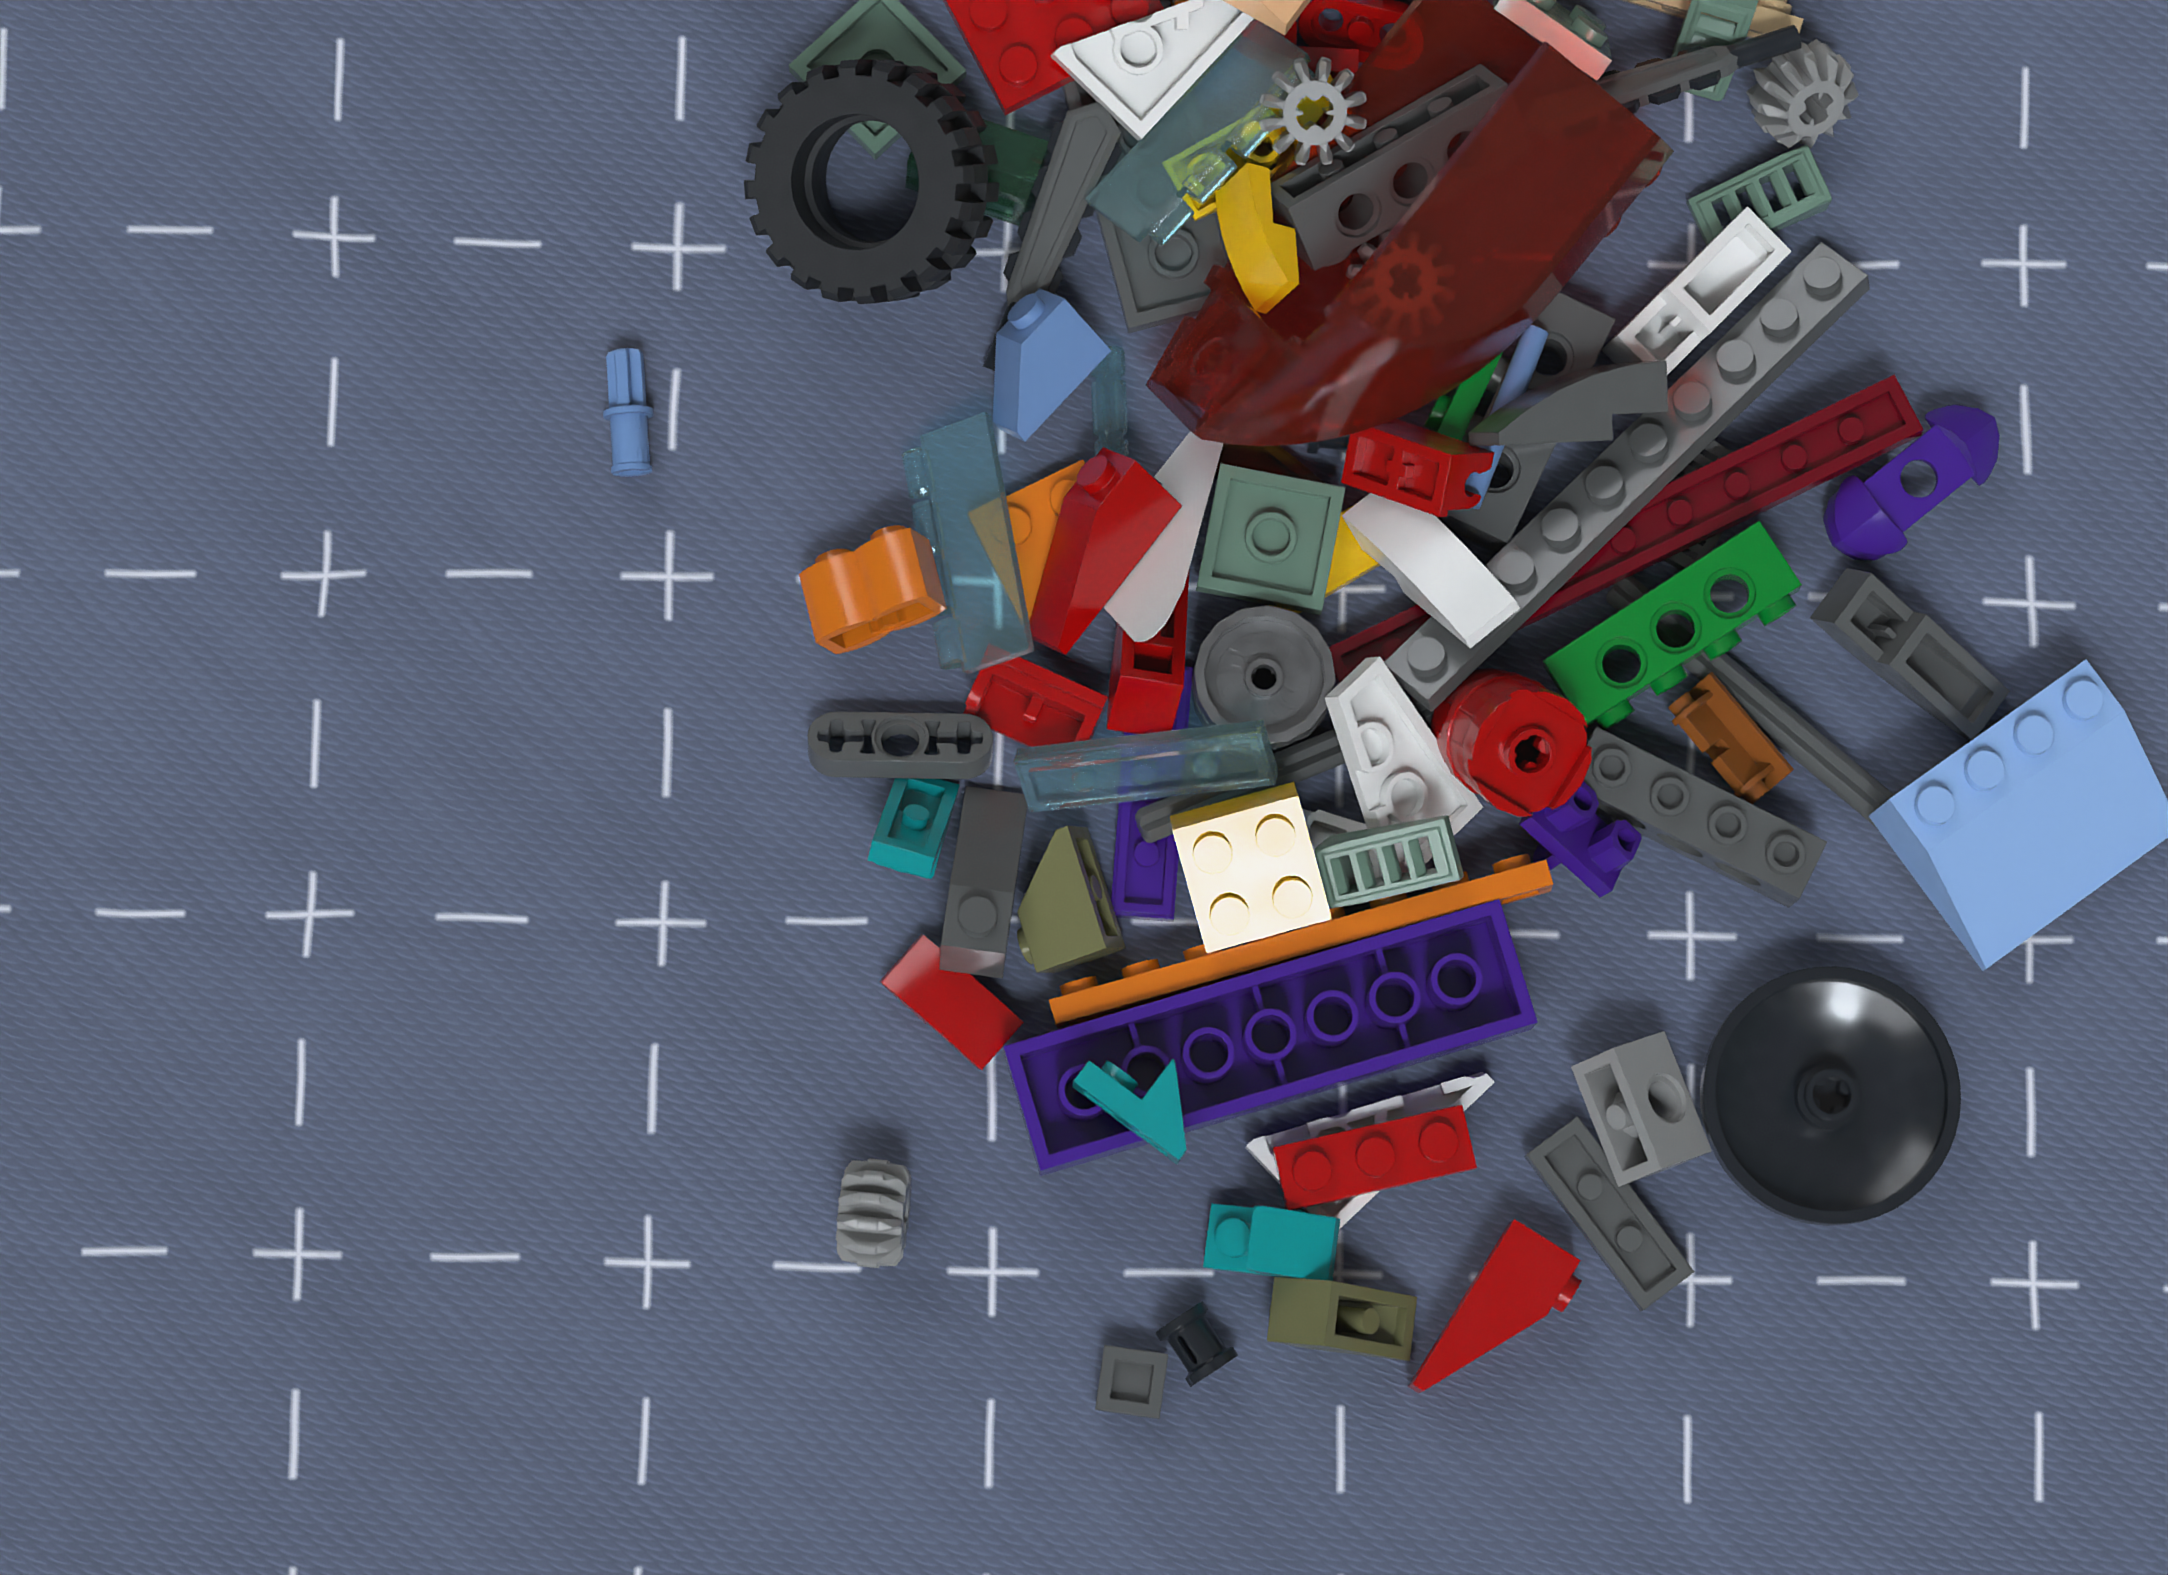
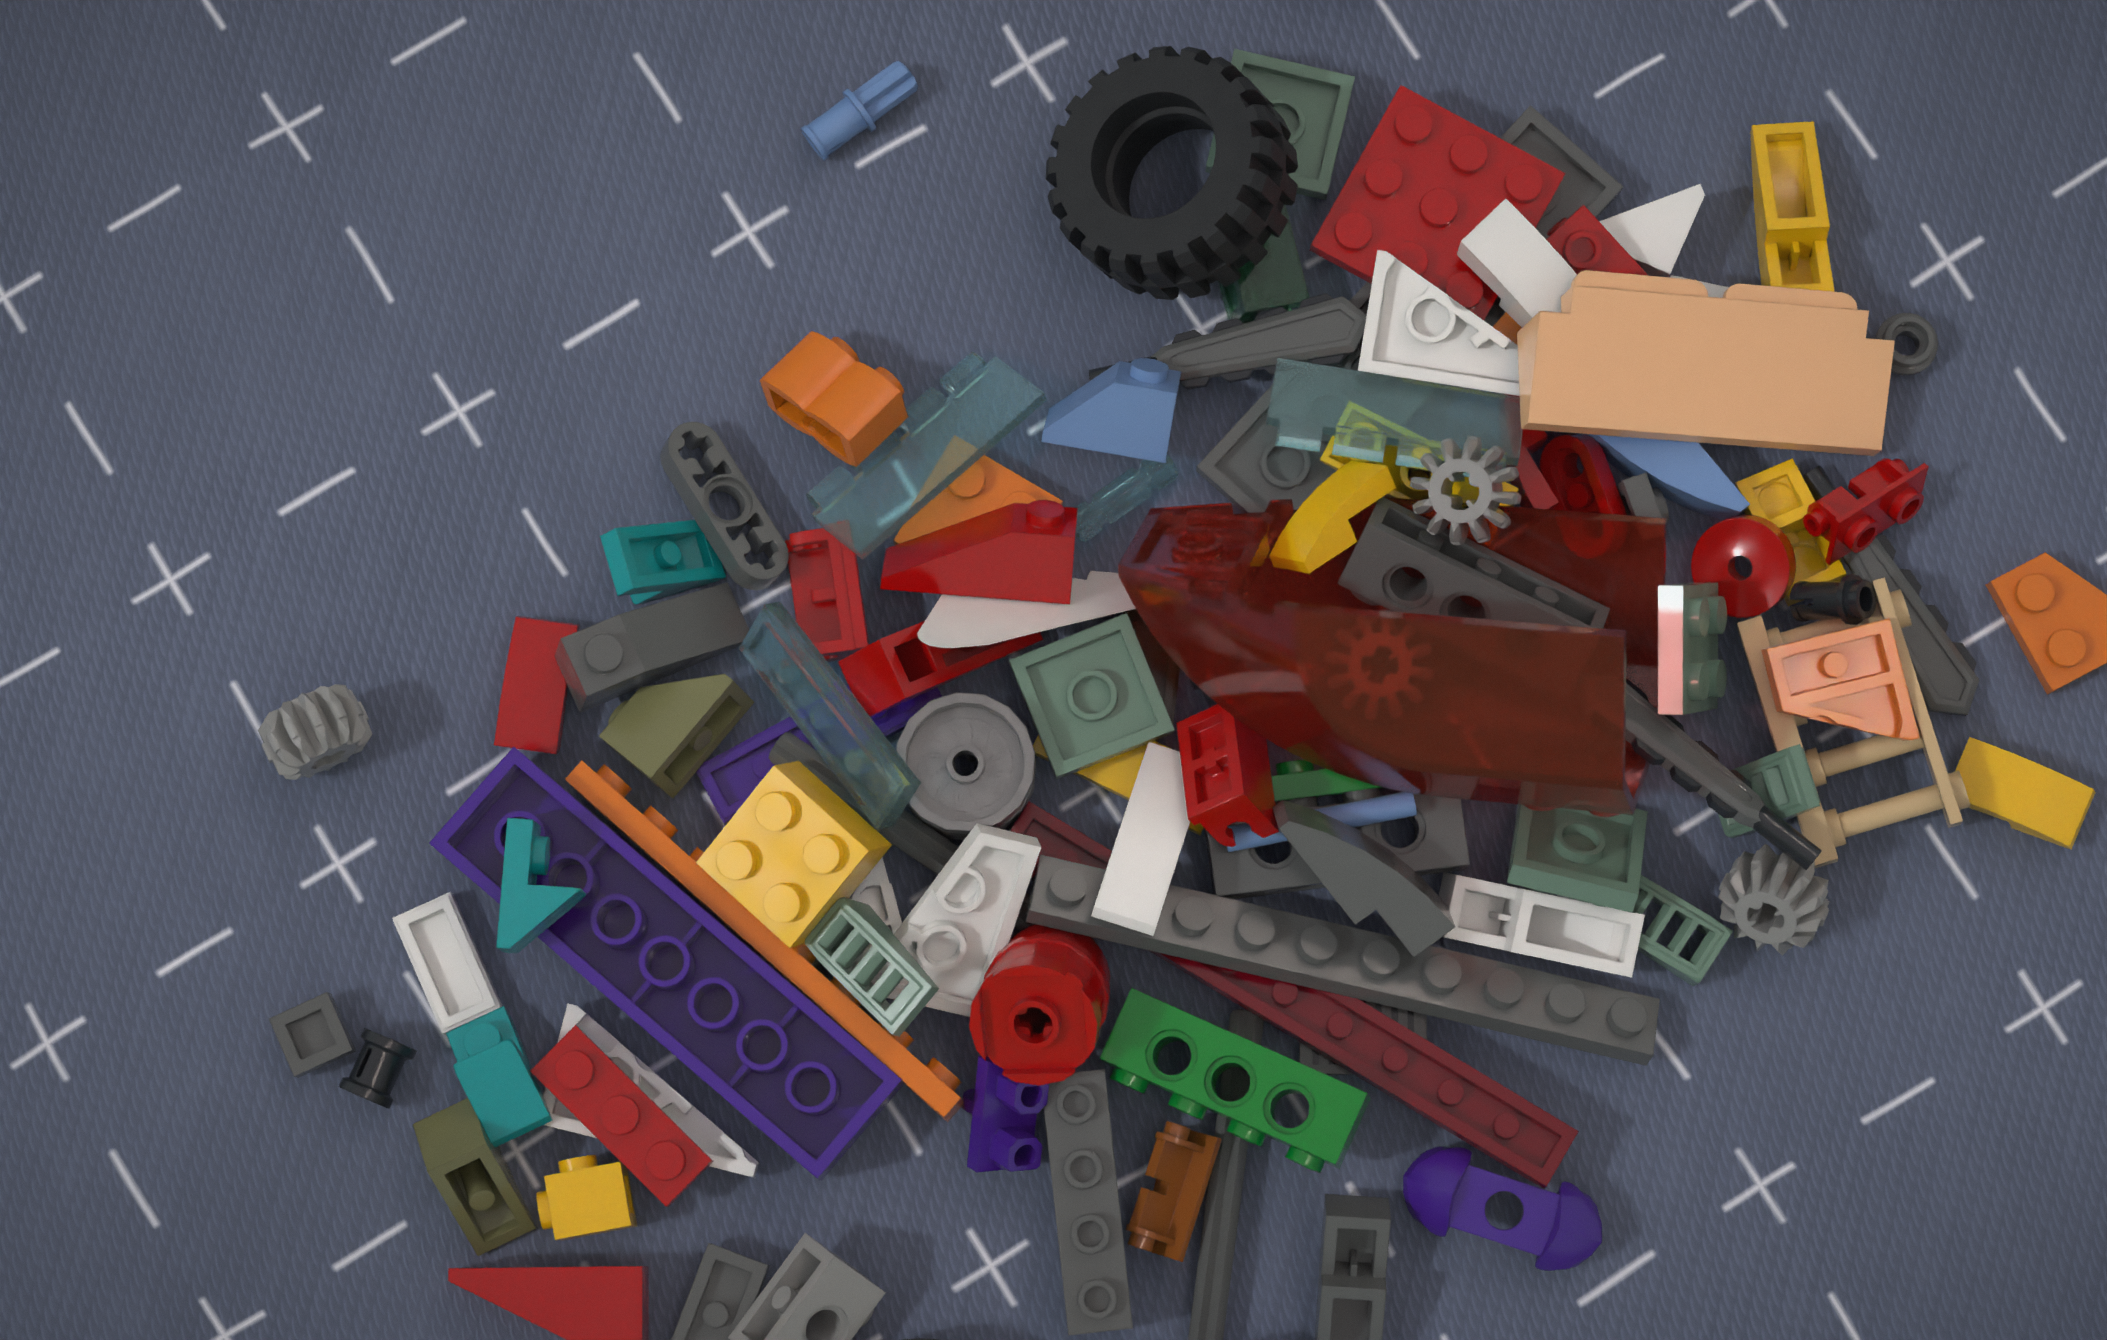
camera: 65 degrees right, 0 degrees up
none -> white tile [392,892,502,1035]
none -> yellow brick [536,1155,638,1241]
none -> sand green plate [1507,782,1648,913]

